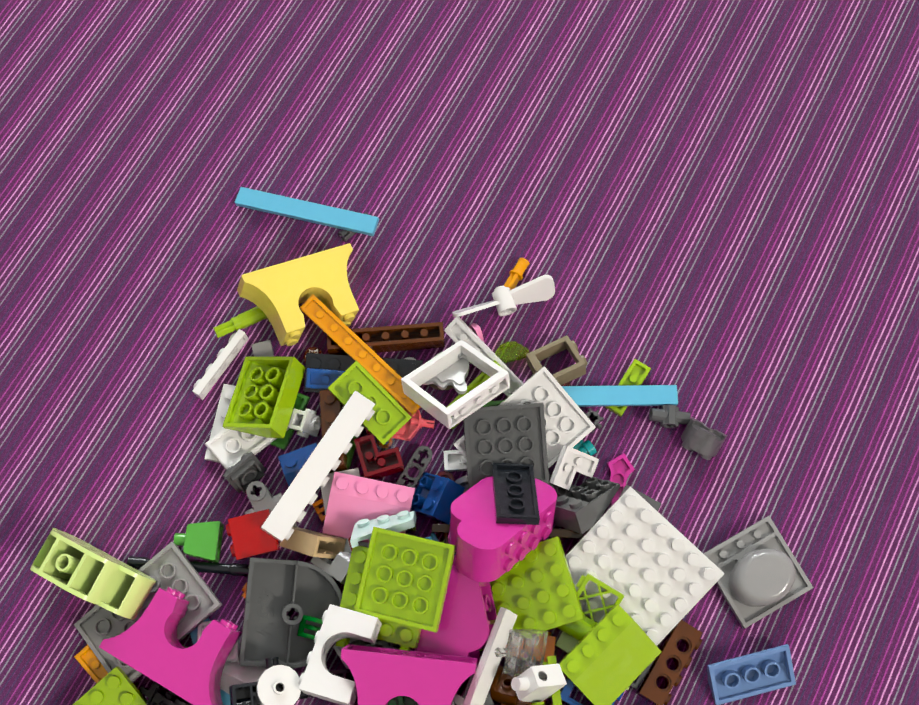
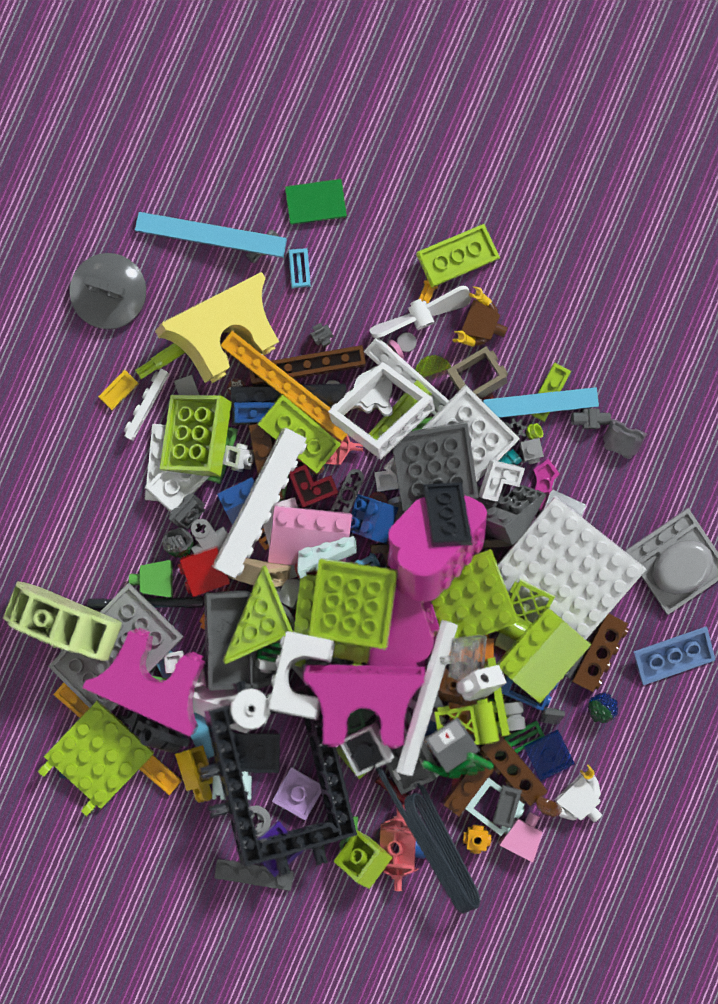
camera: 10 degrees left, 15 degrees up
none -> dark grey bracket [70,253,147,330]
none -> yellow tile [98,370,139,411]
none -> dark grey piece [162,527,193,558]
none -> lime tile [223,565,293,664]
none -> white plate [255,658,278,673]
none -> green tile [285,179,347,225]
none -> medium azure tile [288,248,311,288]
none -> dark grey gear [310,323,334,348]
none -> light grey tile [397,332,416,352]
none -> lime tile [416,224,500,288]
none -> reddish brown torso [452,286,508,347]
none -> light grey brick [519,438,544,465]
none -> lime plate [526,423,543,440]

